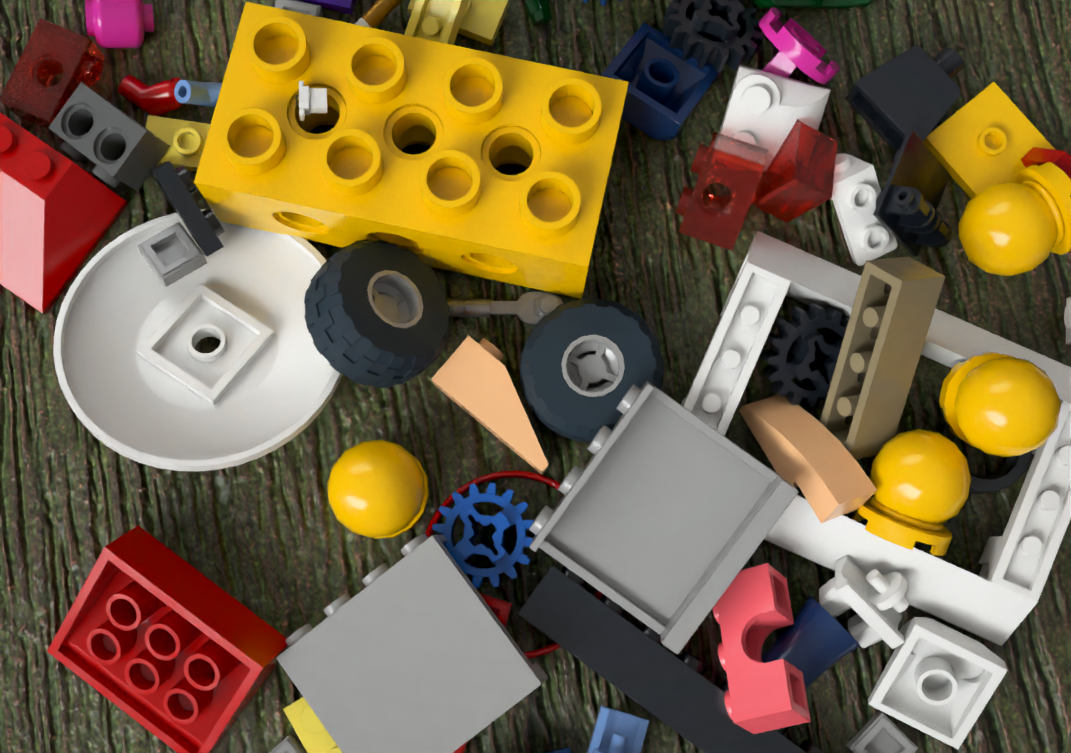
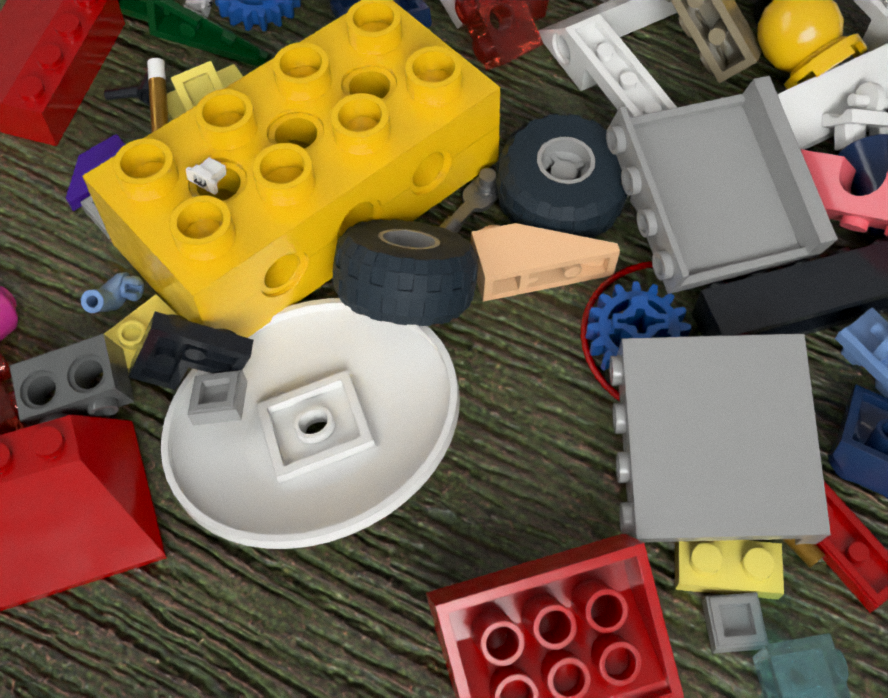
camera: 55 degrees left, 20 degrees down
red arm [118,75,183,116] -> none
yellow tile [327,439,429,539] -> none
light nougat slope [739,395,877,523] -> none
black gear [759,303,849,409] -> none

